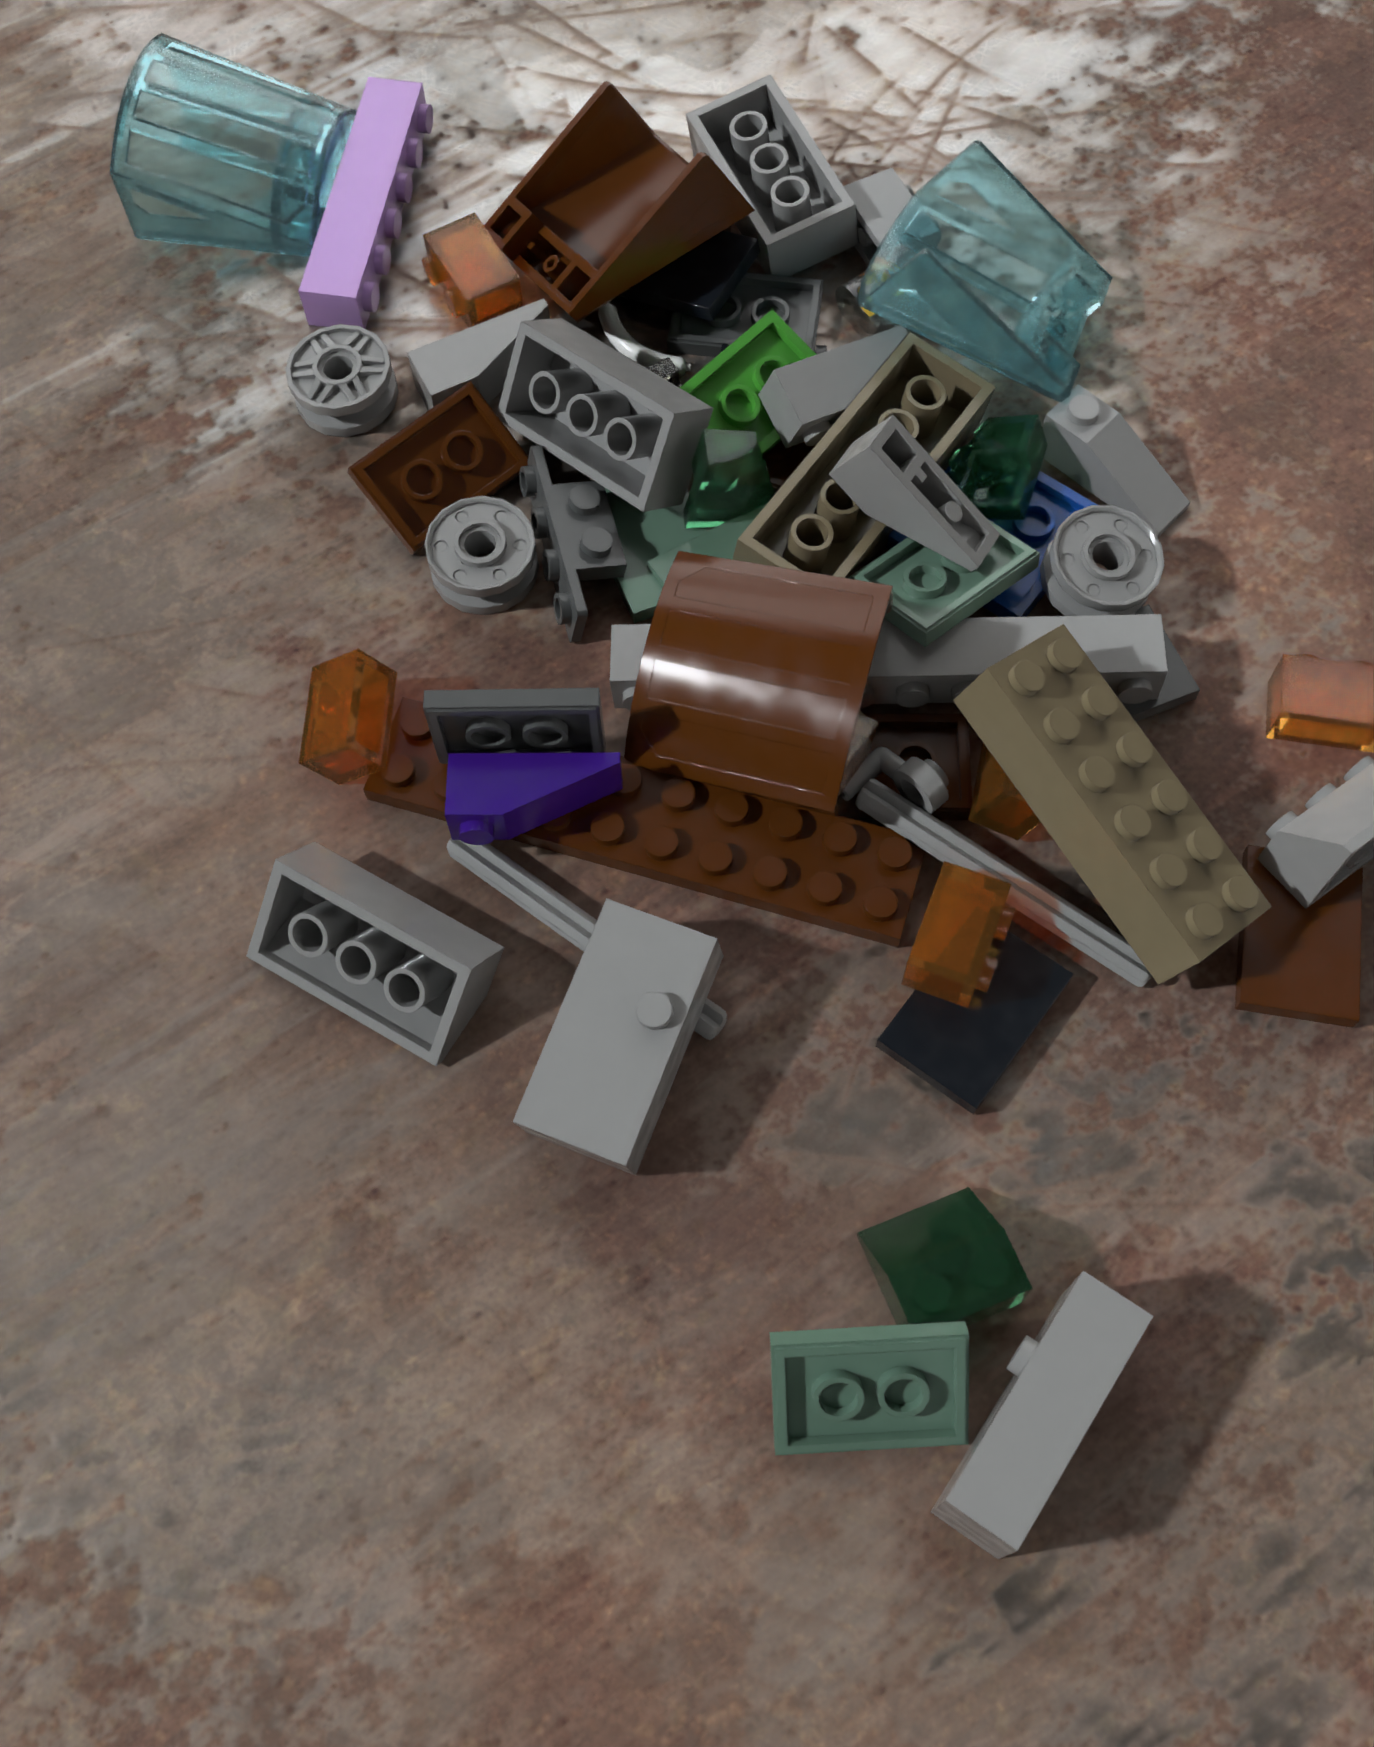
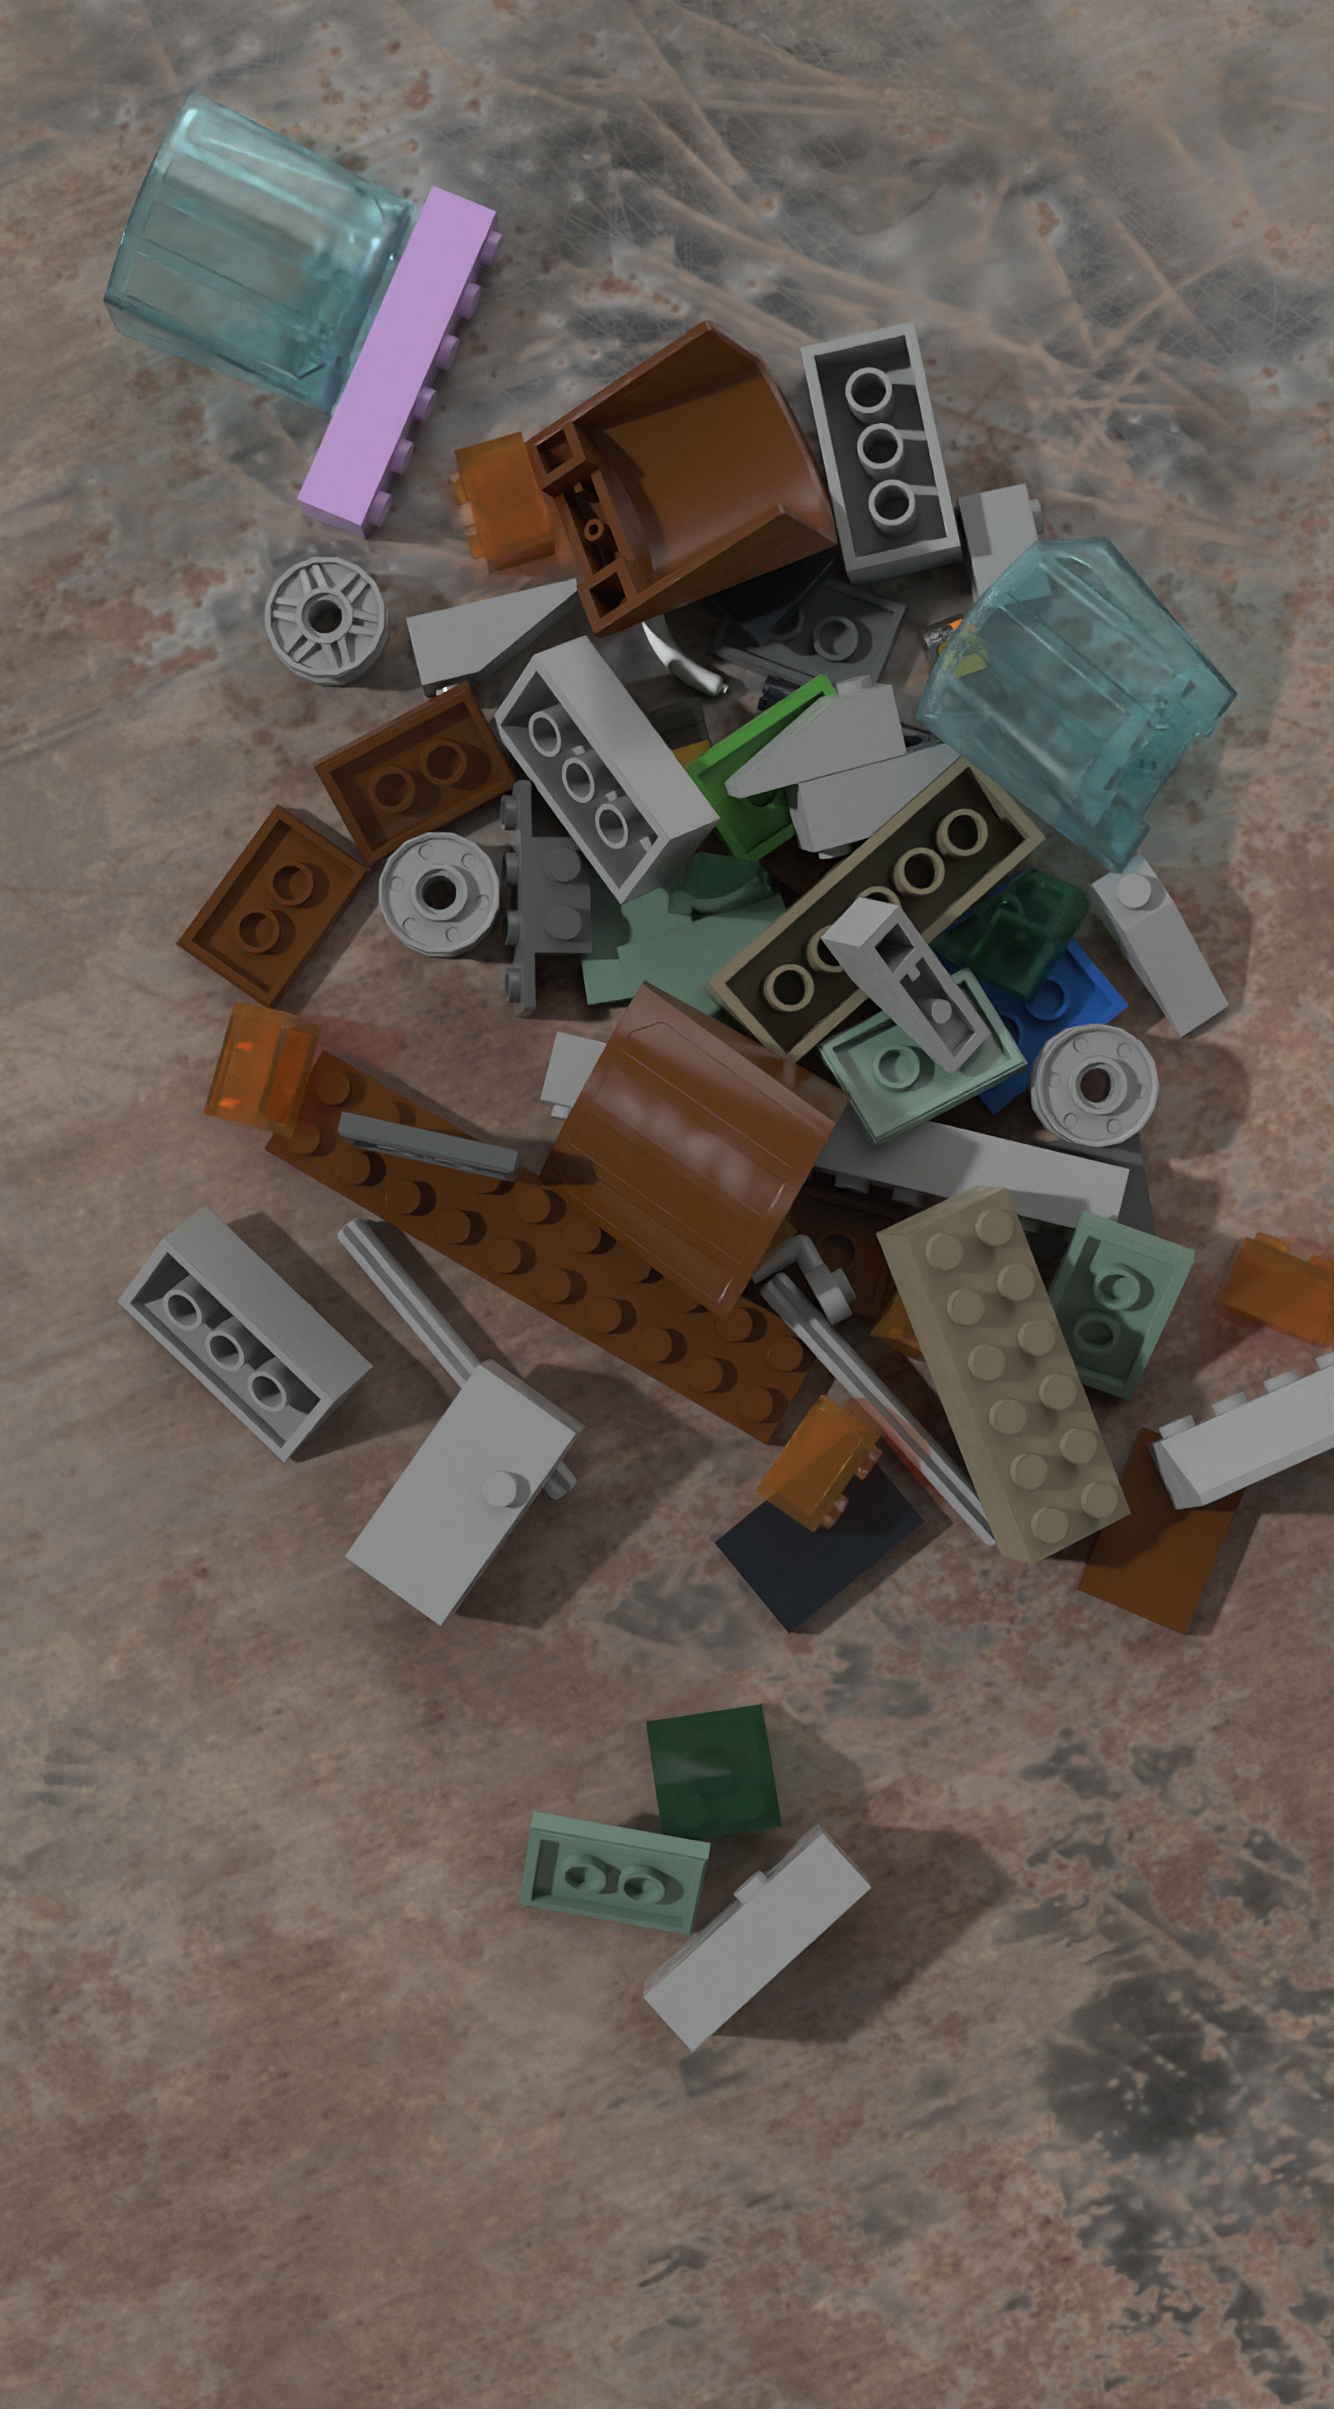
camera: 10 degrees right, 20 degrees up
dark purple slope [445,752,623,845] -> none
none -> reddish brown tile [176,804,373,1012]
none -> light grey slope [723,675,907,798]
none -> sand green plate [1047,1211,1195,1401]

